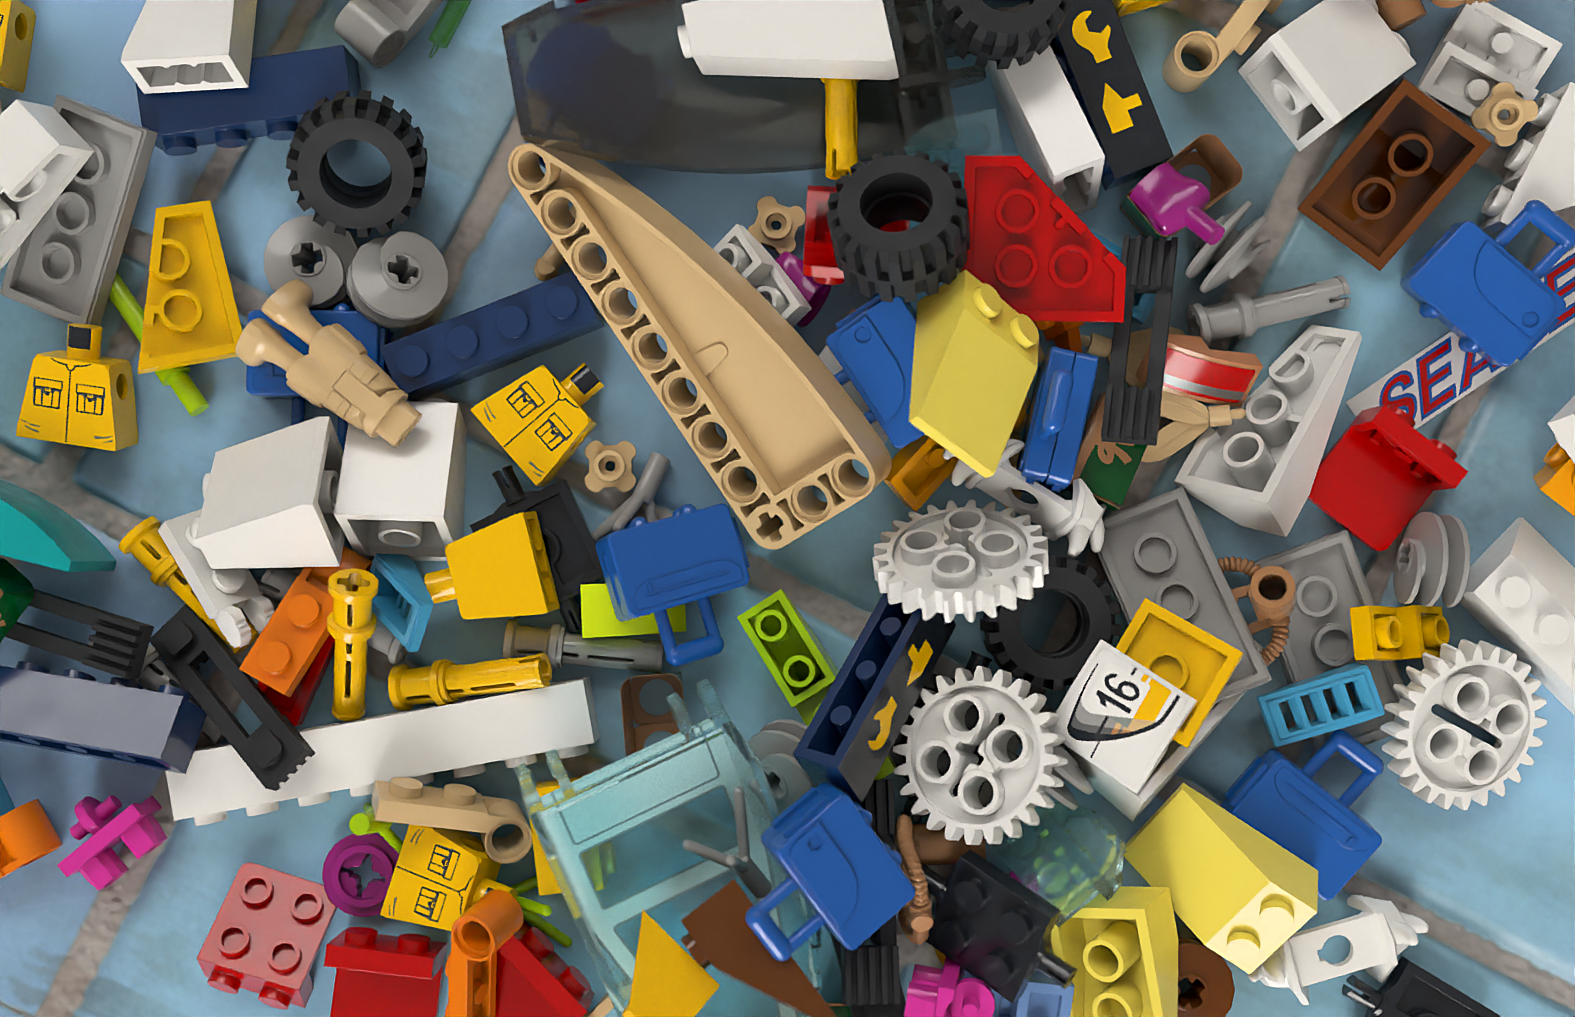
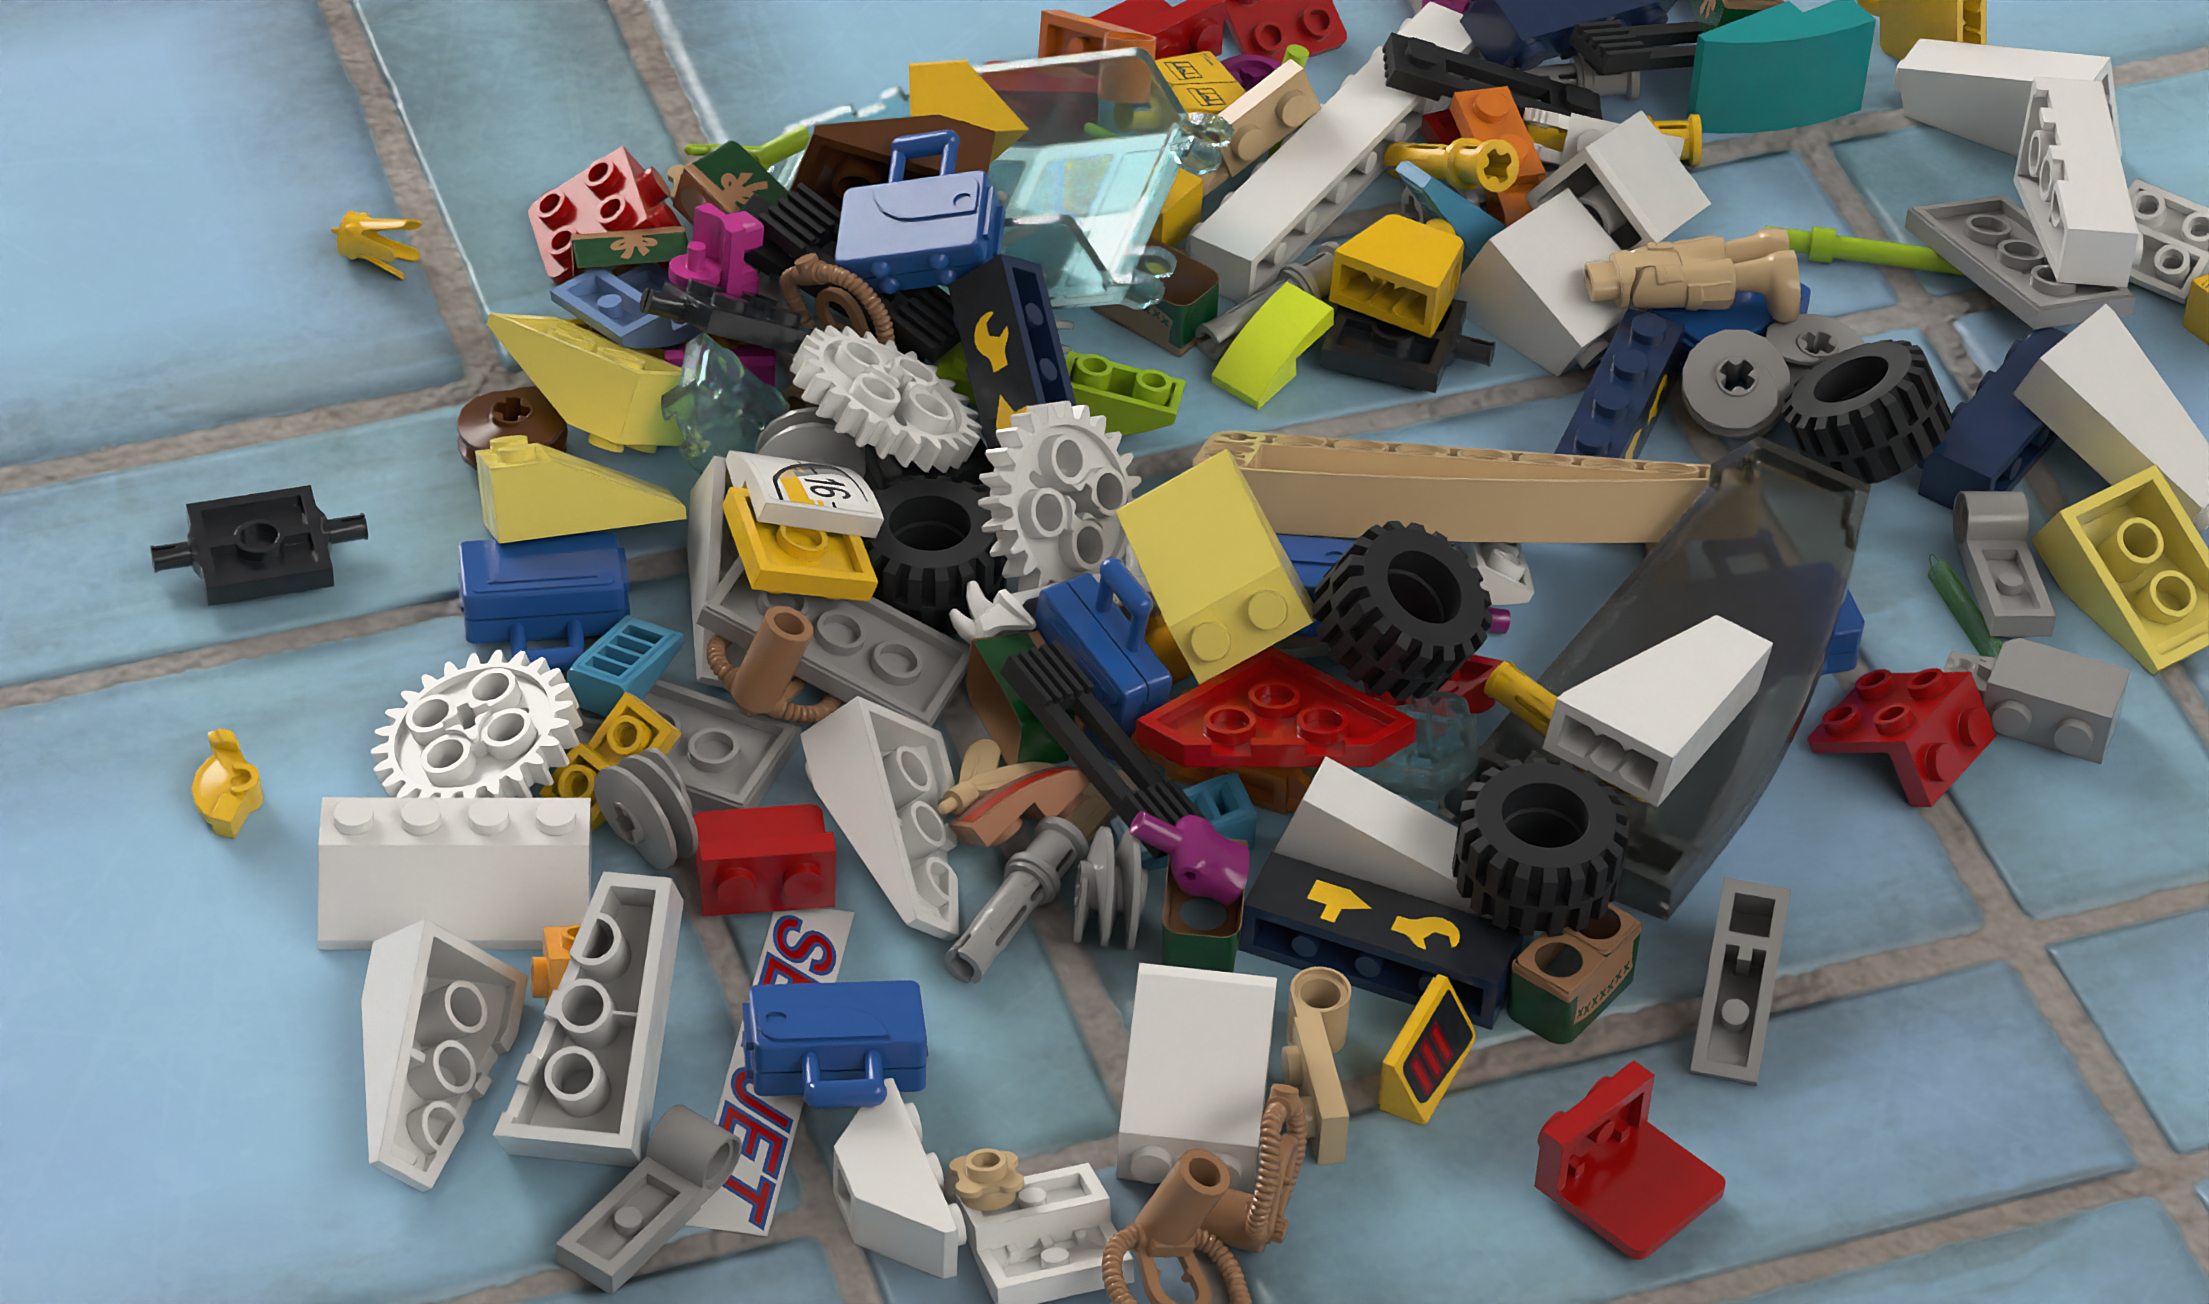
camera: 135 degrees right, 45 degrees down
yellow torso [16,323,139,451] -> none
yellow wing [138,200,242,374] -> none
yellow pin [388,653,552,712] -> none
yellow torso [470,363,604,488] -> none
tan plate [584,441,636,492] -> none
light grey plant [593,452,670,542] -> none
blue piece [595,503,750,667] -> none
tan plate [747,196,806,255] -> none
white piece [1247,895,1429,1005] -> none
reddish brown slope [1297,76,1492,271] -> none

